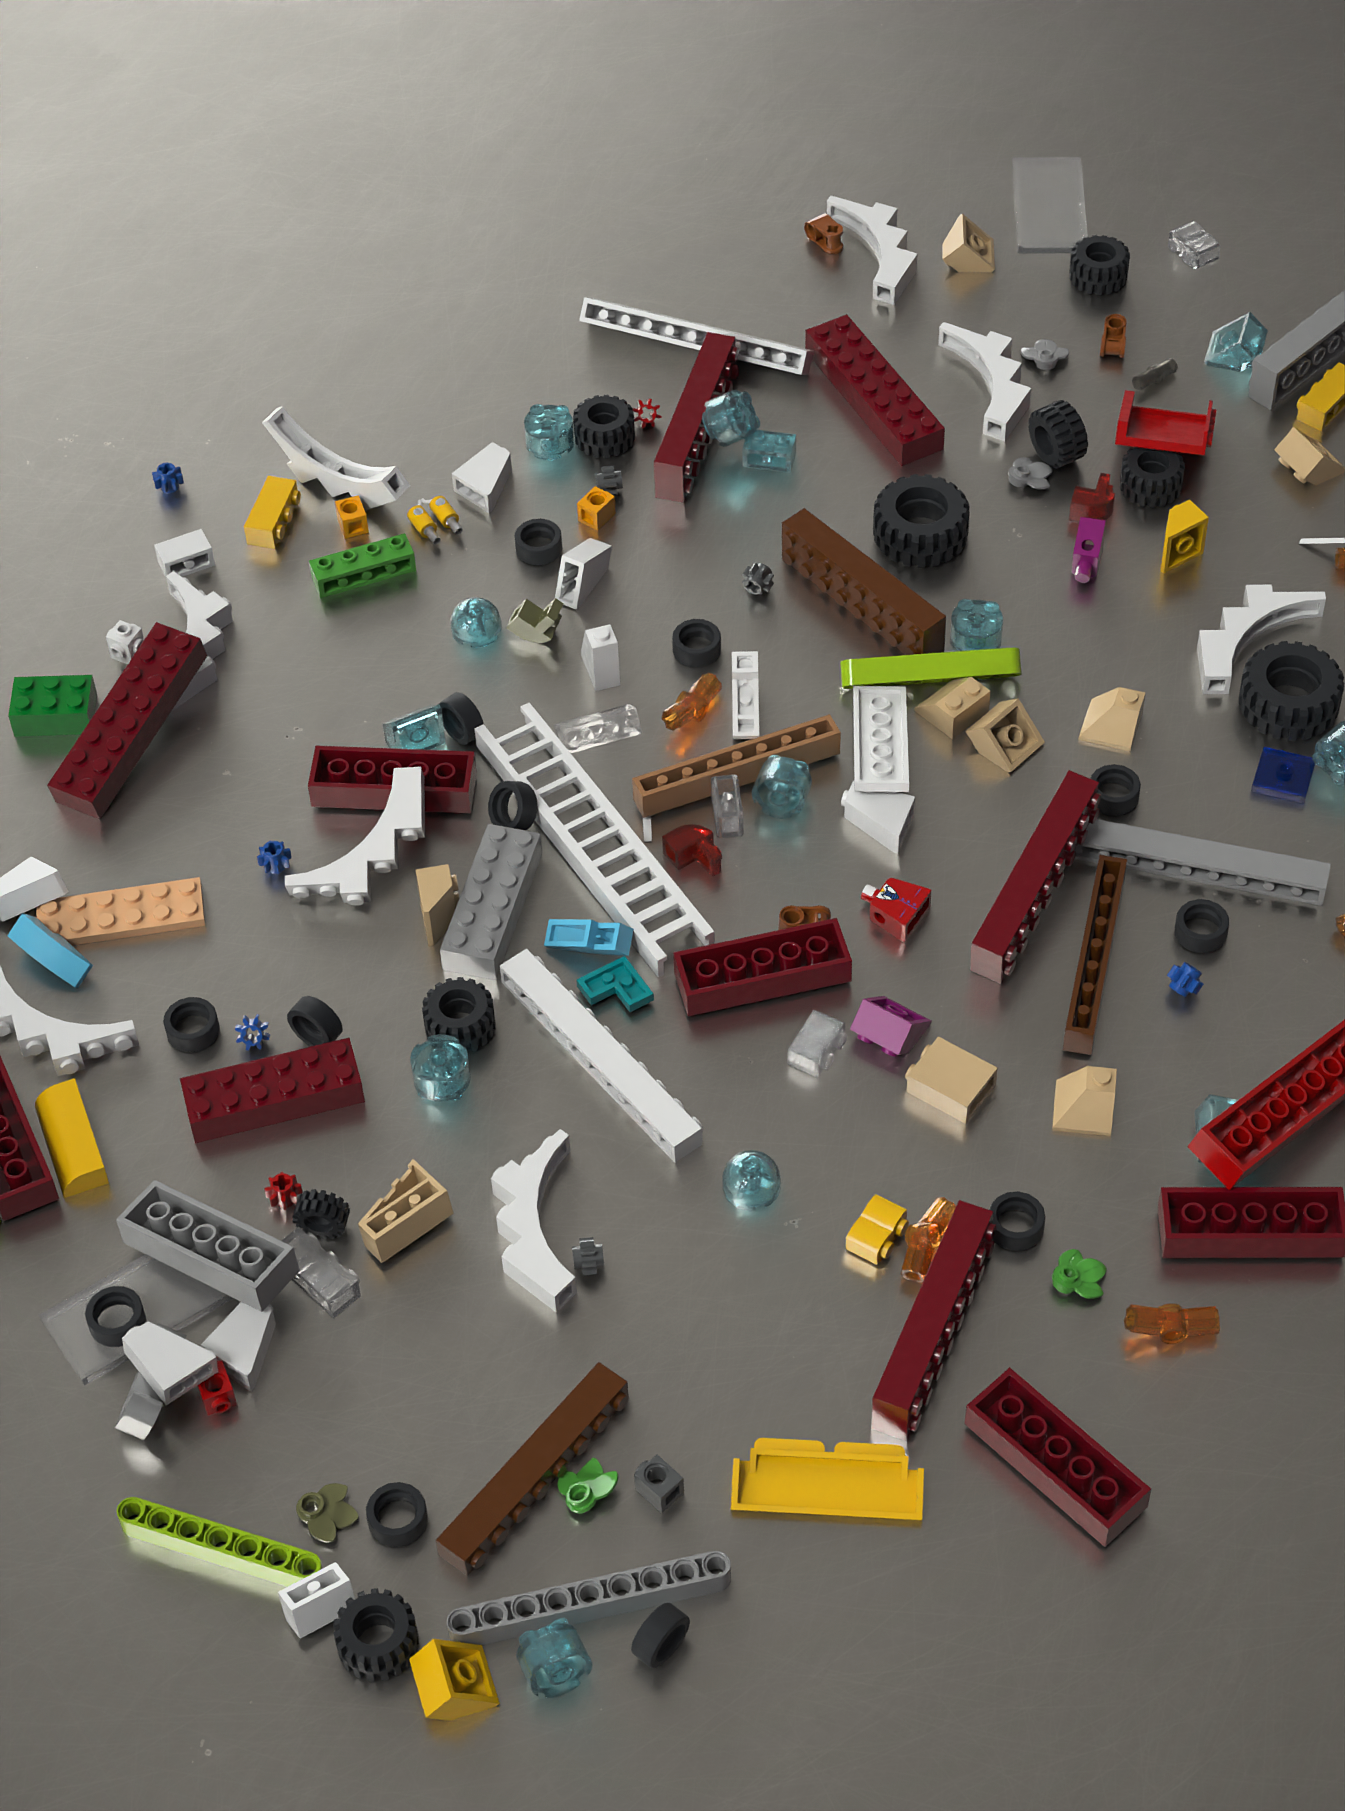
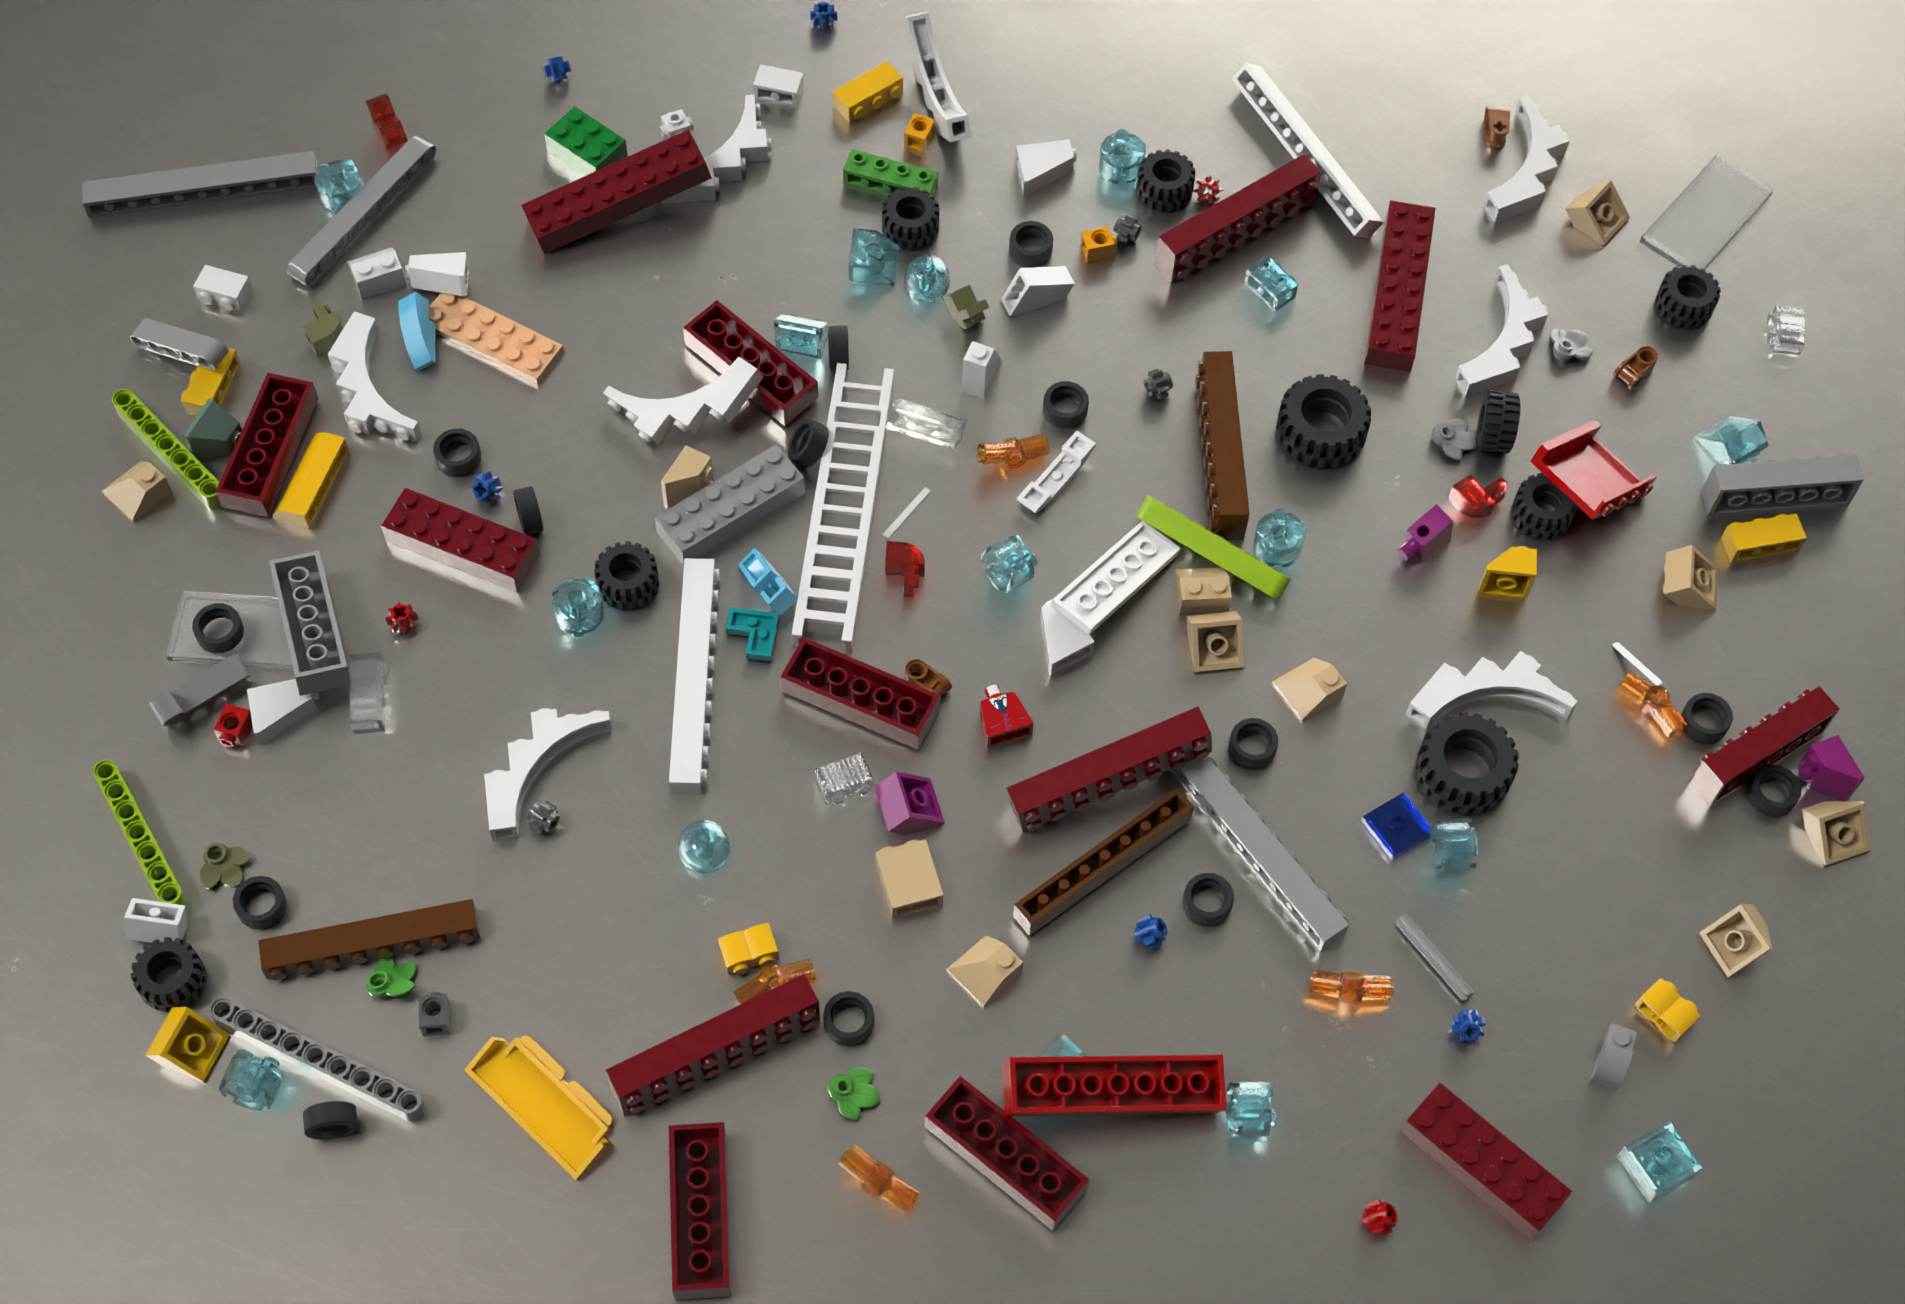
camera: 35 degrees right, 10 degrees up
white slope [122,1321,218,1405] -> none
blue gear [257,841,292,874] -> none
black tyre [292,1189,350,1239] -> none
tan wedge [358,1159,454,1263] -> none
yellow piece [407,496,463,545] -> none
medium nougat brick [632,714,841,818] -> none
clear light blue brick [702,390,760,447] -> none
clear brick [711,774,744,838] -> none
clear smoke pin [1132,358,1178,391] -> none
none -> clear light blue slope [848,228,899,286]
none -> black tyre [882,187,940,250]

